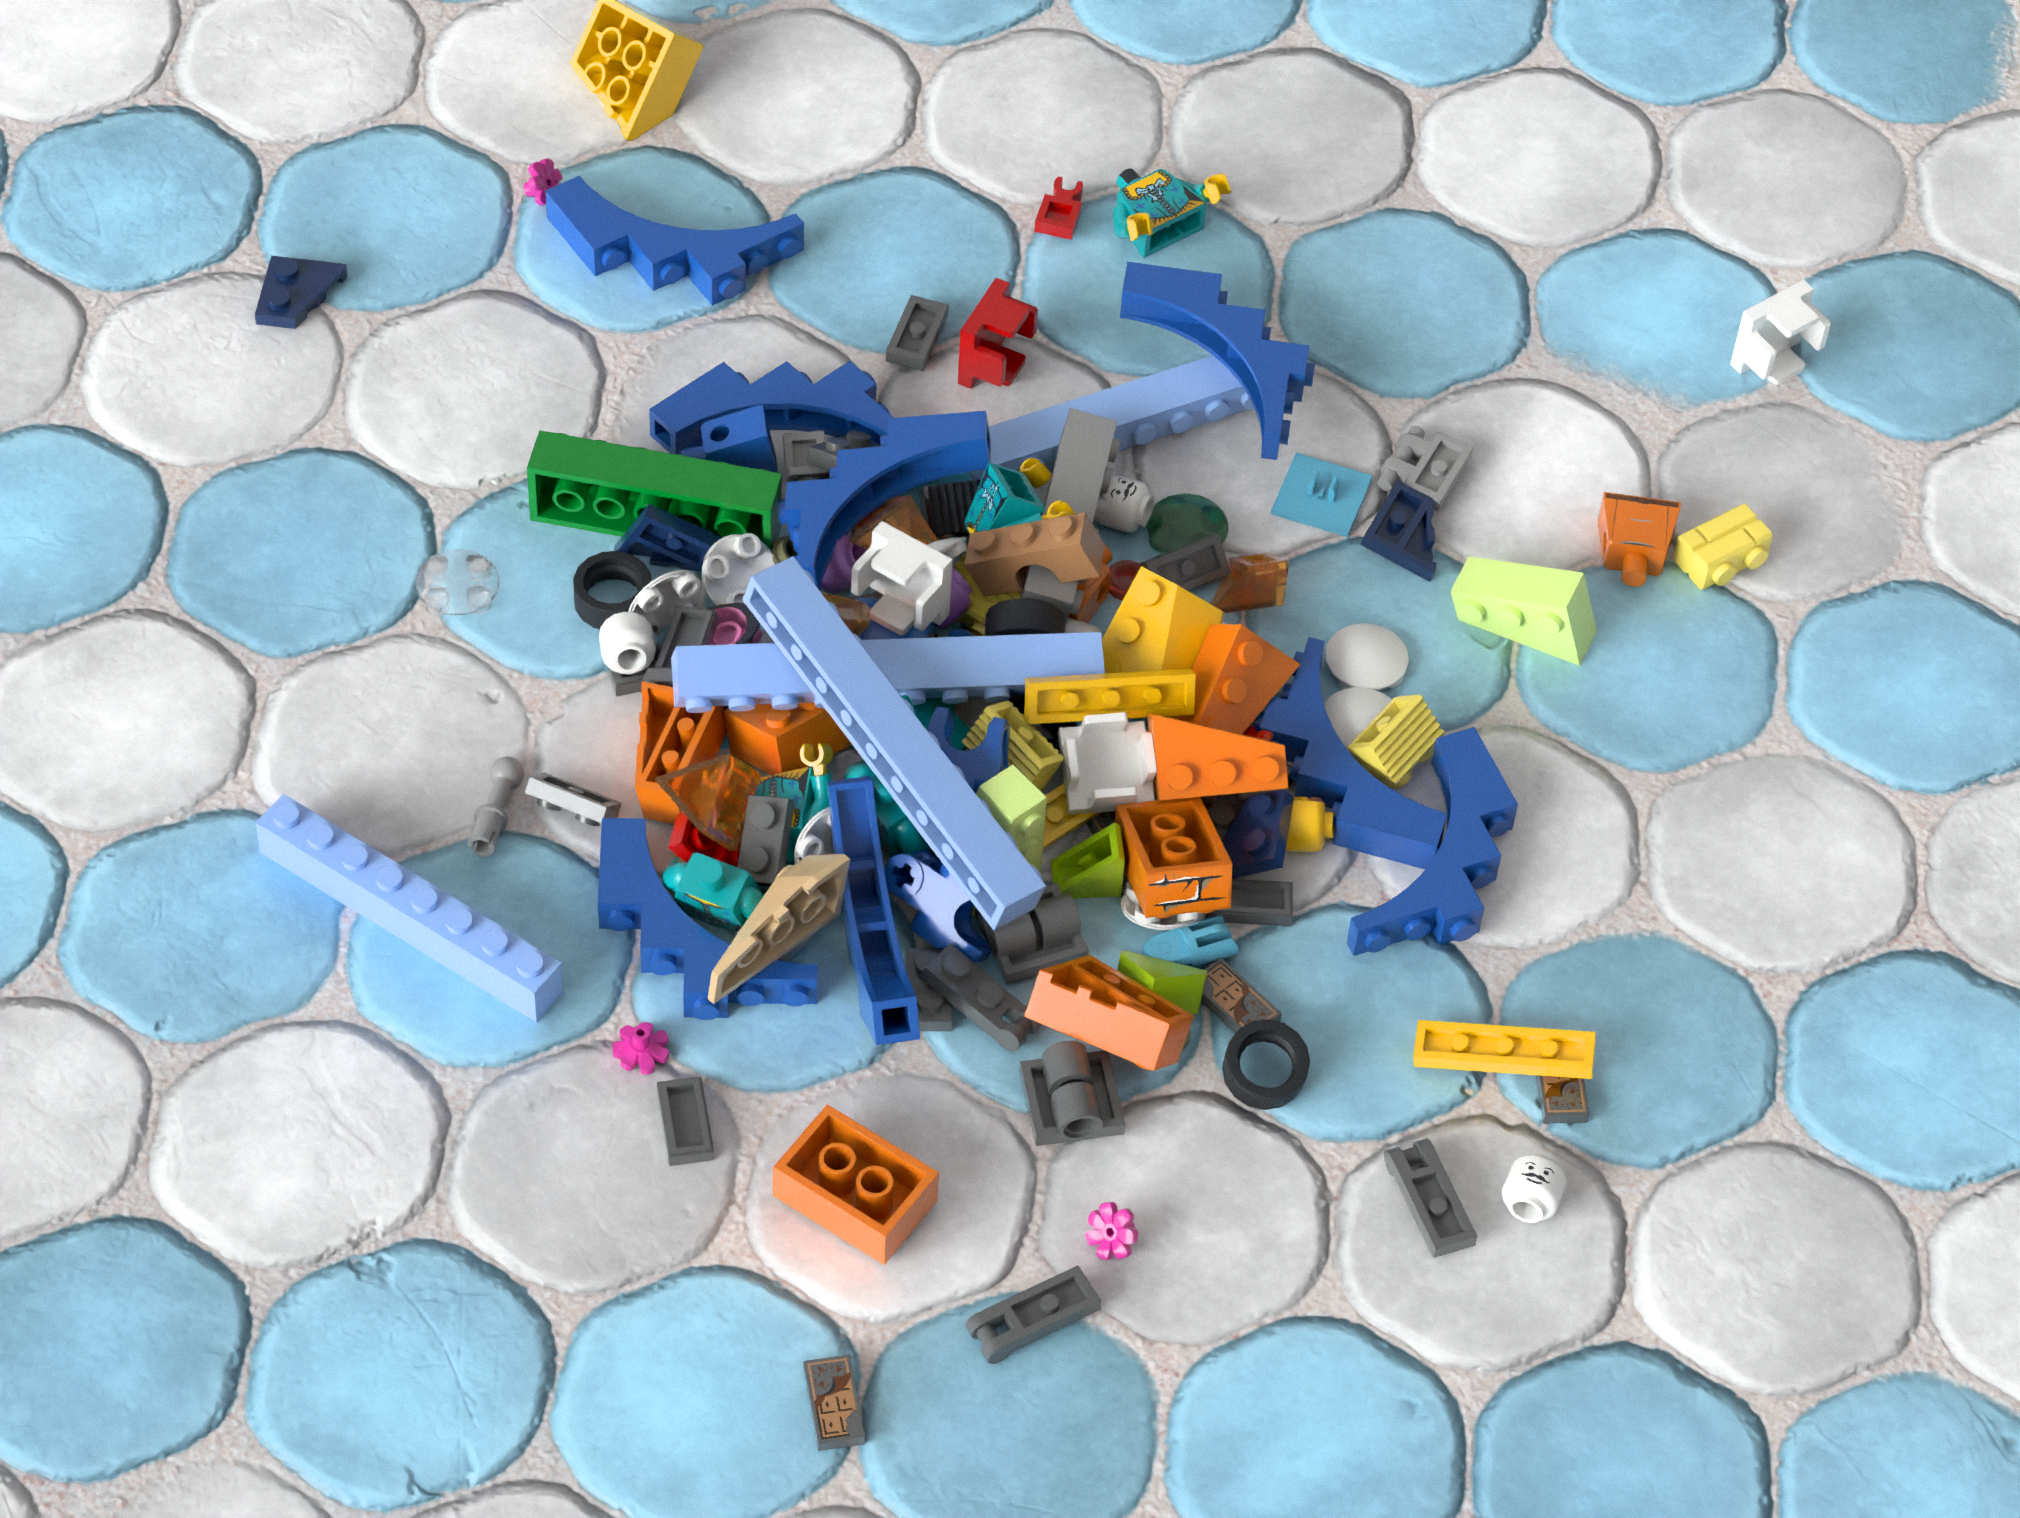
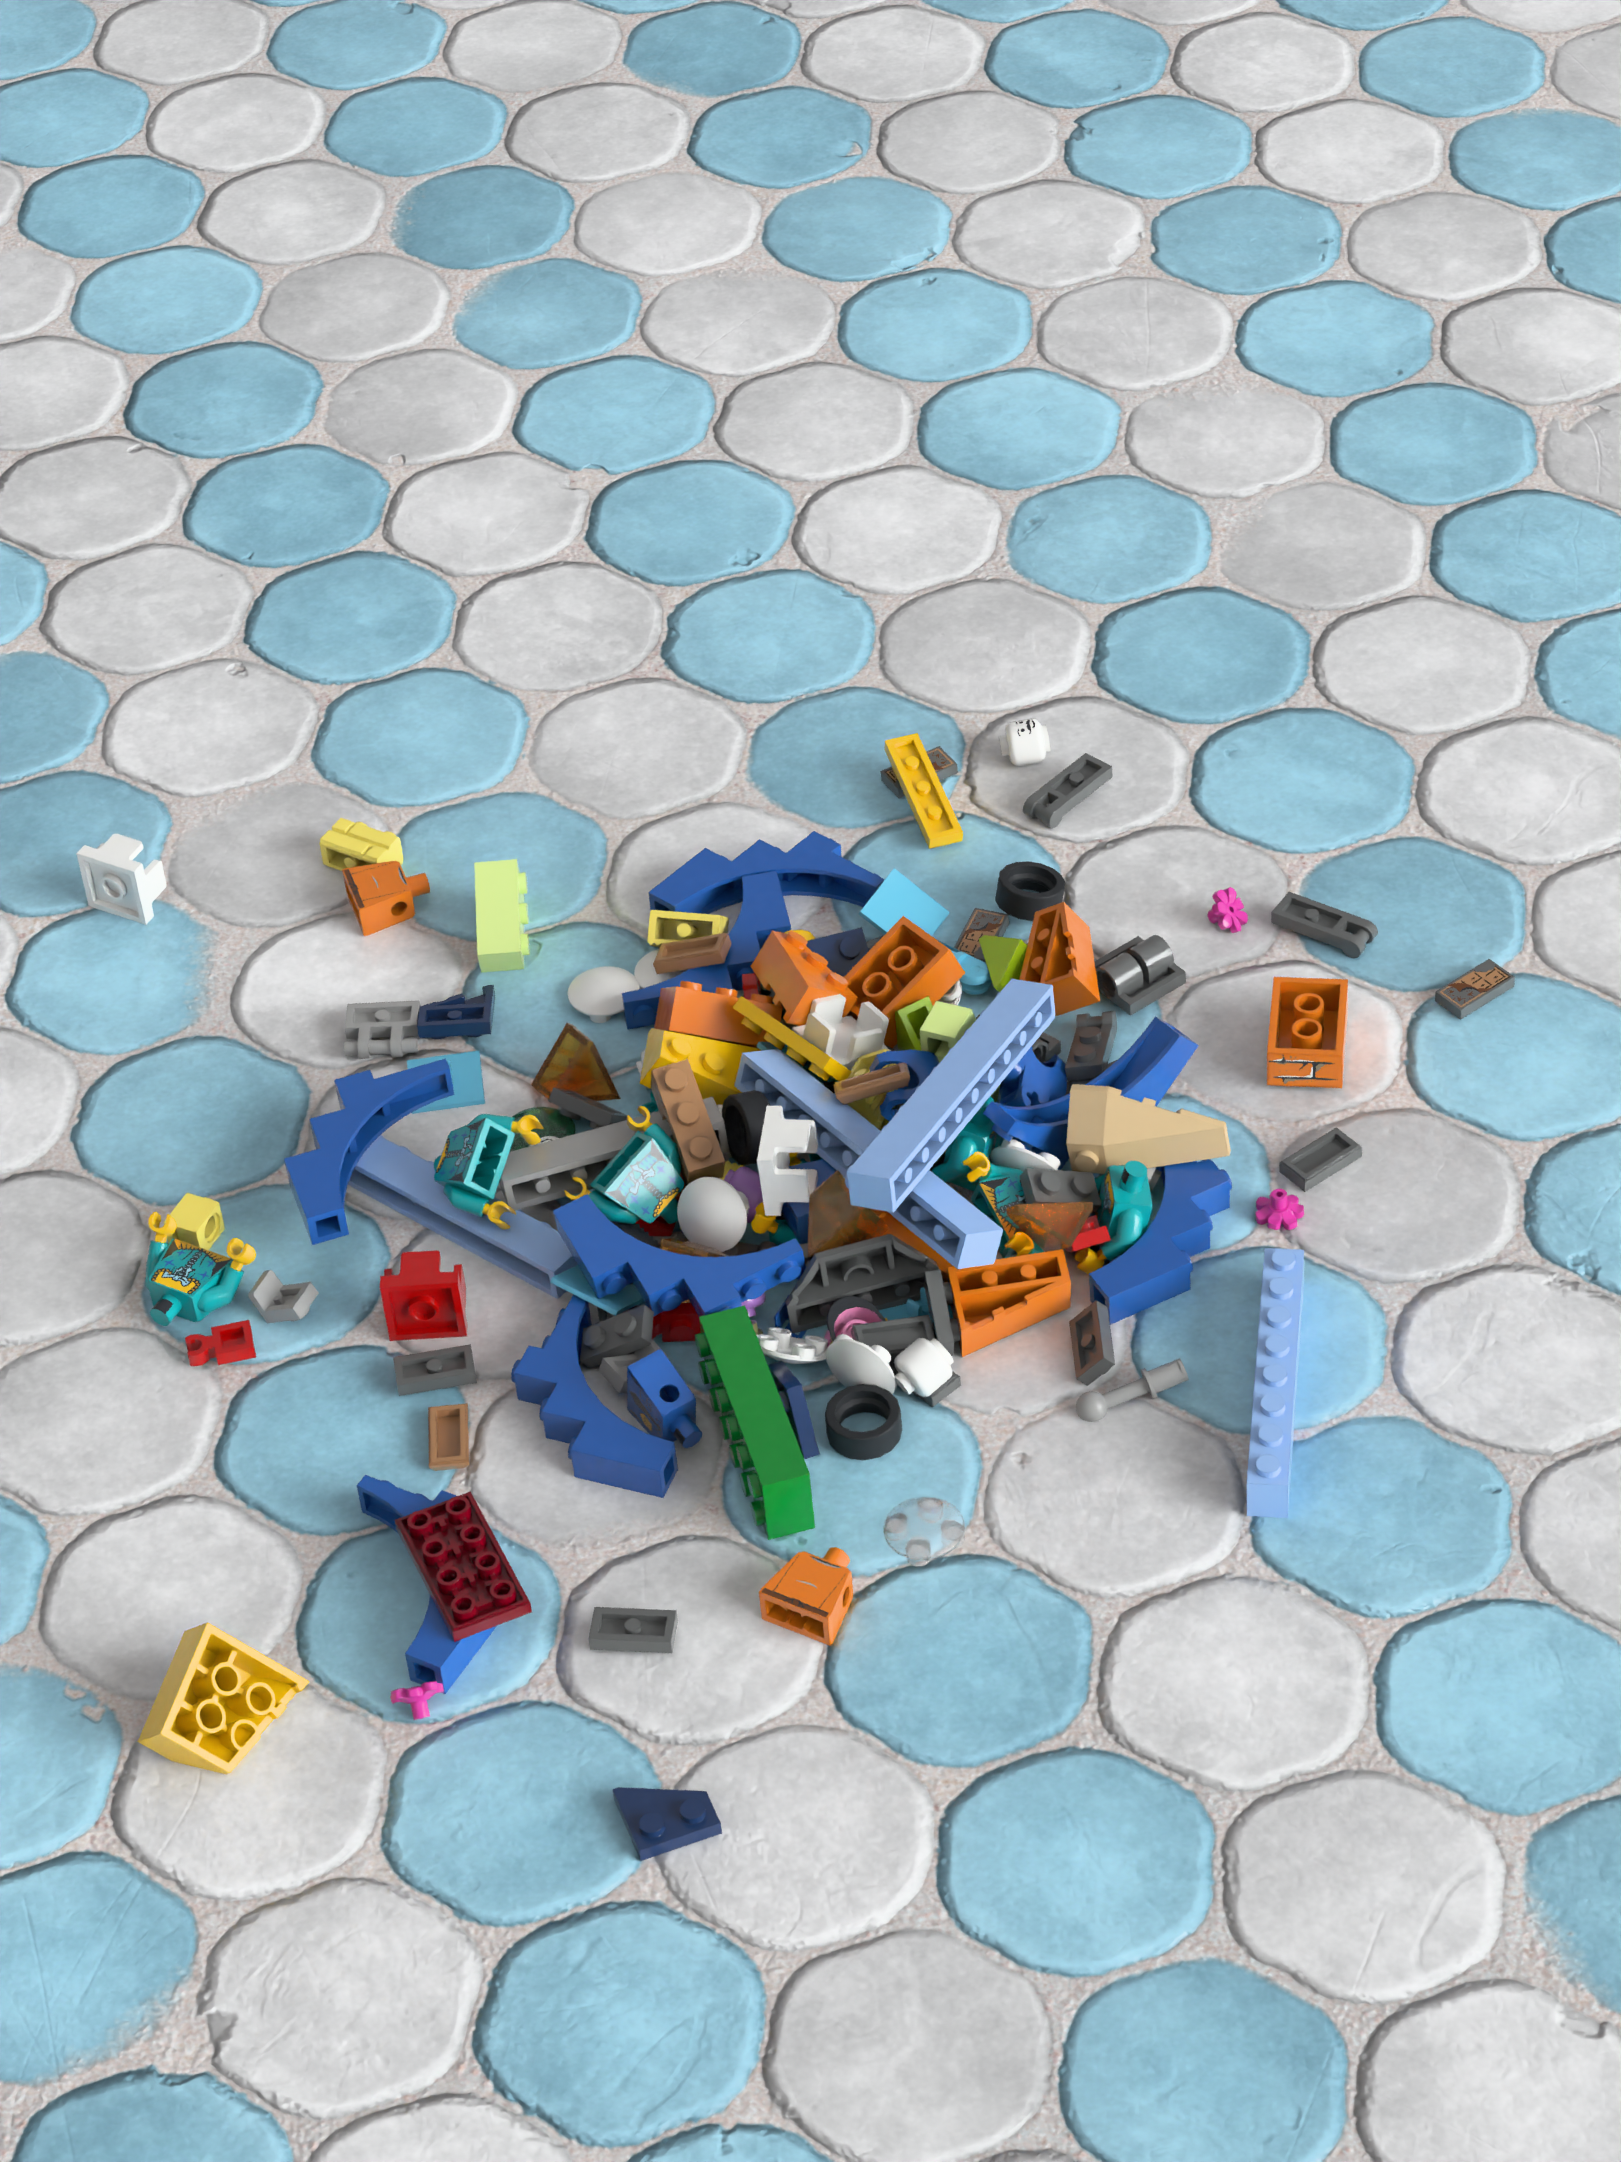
camera: 110 degrees left, 10 degrees down
none -> light yellow brick [163,1193,225,1250]
none -> light grey bracket [248,1270,319,1323]
none -> dark red tile [395,1491,532,1642]
none -> medium nougat tile [428,1403,469,1471]
none -> teal torso [434,1114,544,1230]
none -> dark grey plate [588,1607,678,1653]
none -> medium nougat tile [653,933,732,974]
none -> orange torso [759,1547,853,1646]
none -> medium nougat tile [833,1062,910,1105]
none -> medium azure piece [859,868,950,936]

